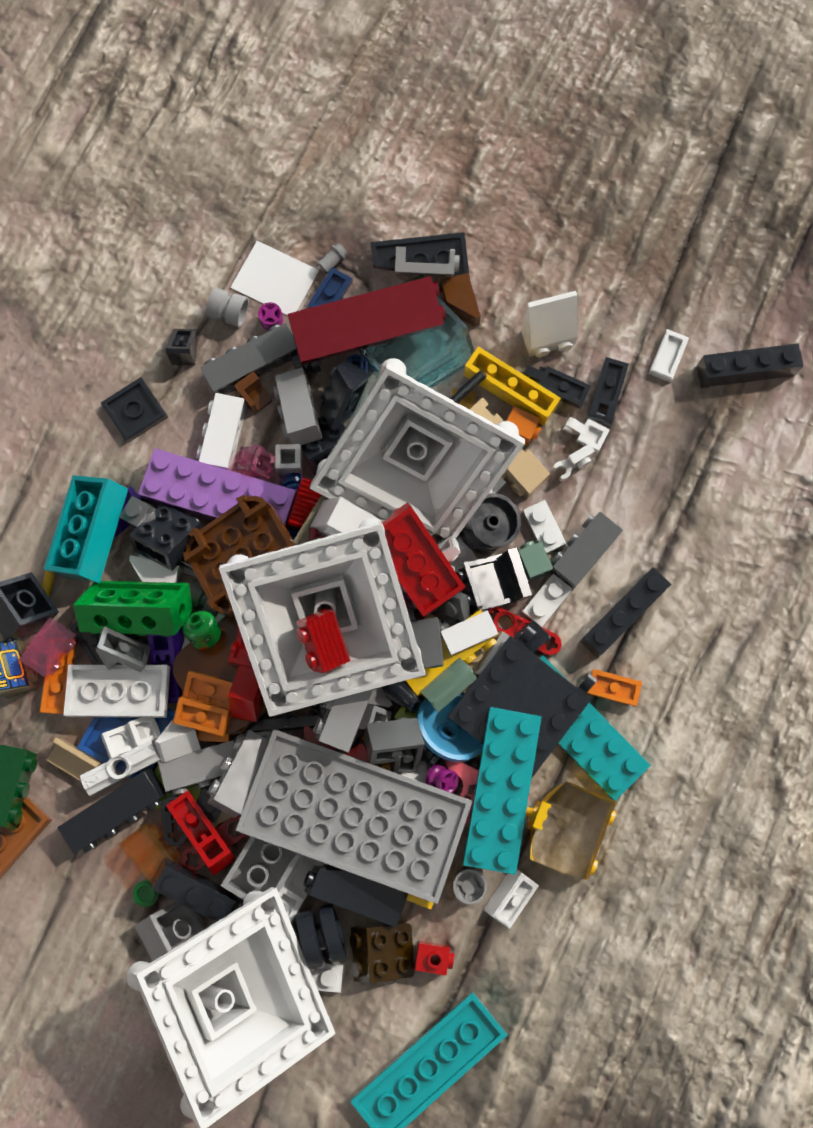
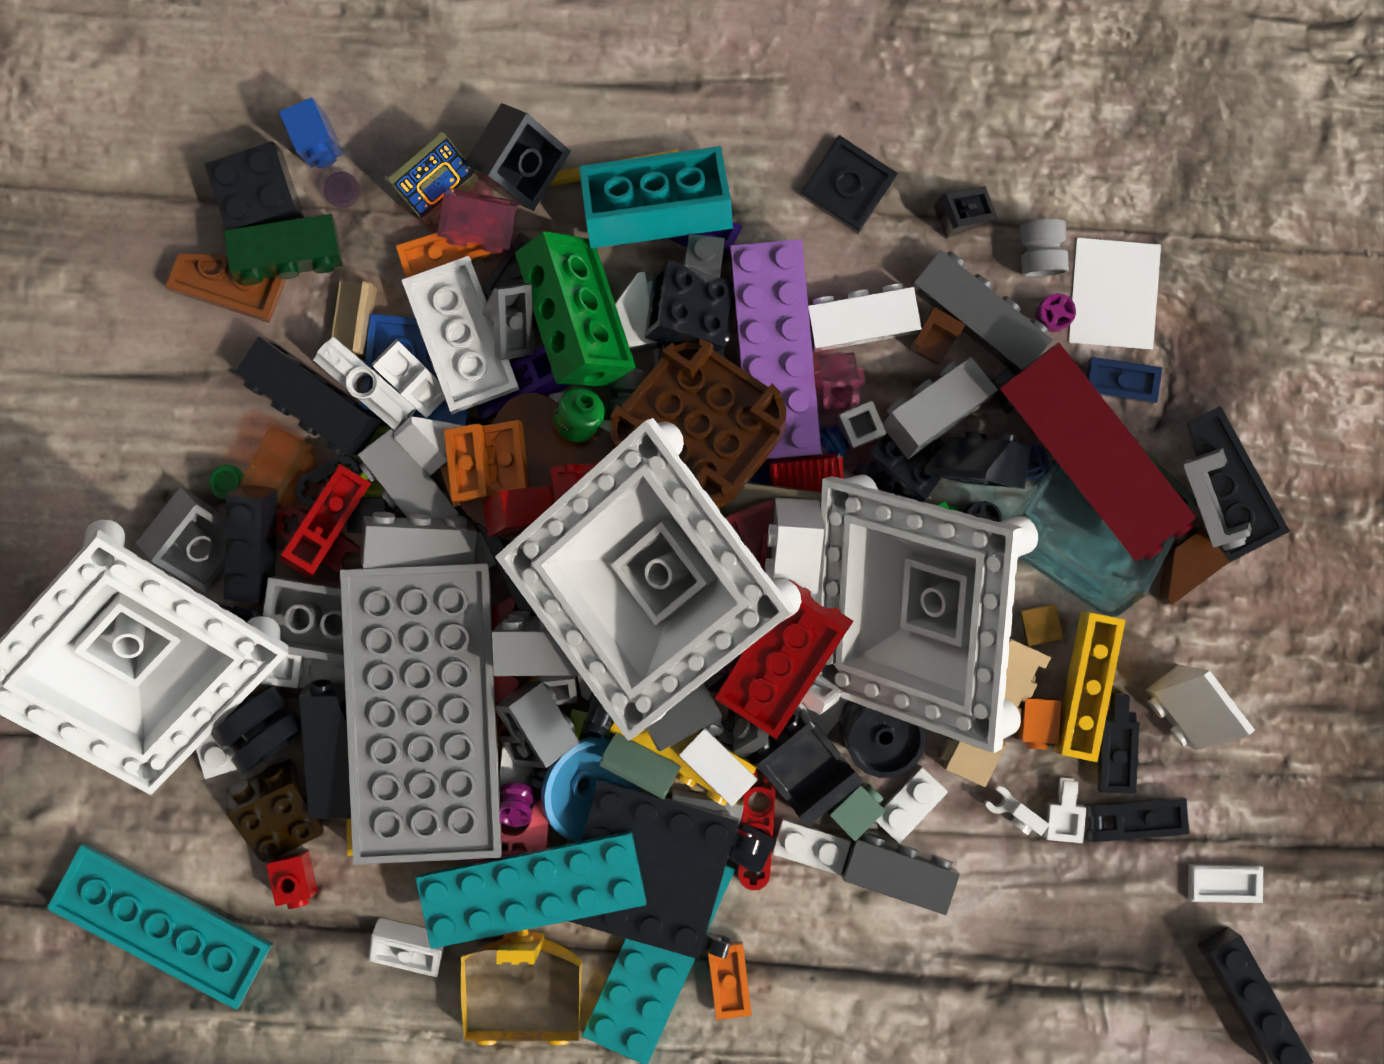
camera: 65 degrees right, 10 degrees up
red brick [296,609,351,673] -> none
light grey pin [317,243,348,274] -> none
black bar [450,369,487,404] -> none
light grey wheel [452,868,487,904] -> none
black brick [580,567,671,659] -> none

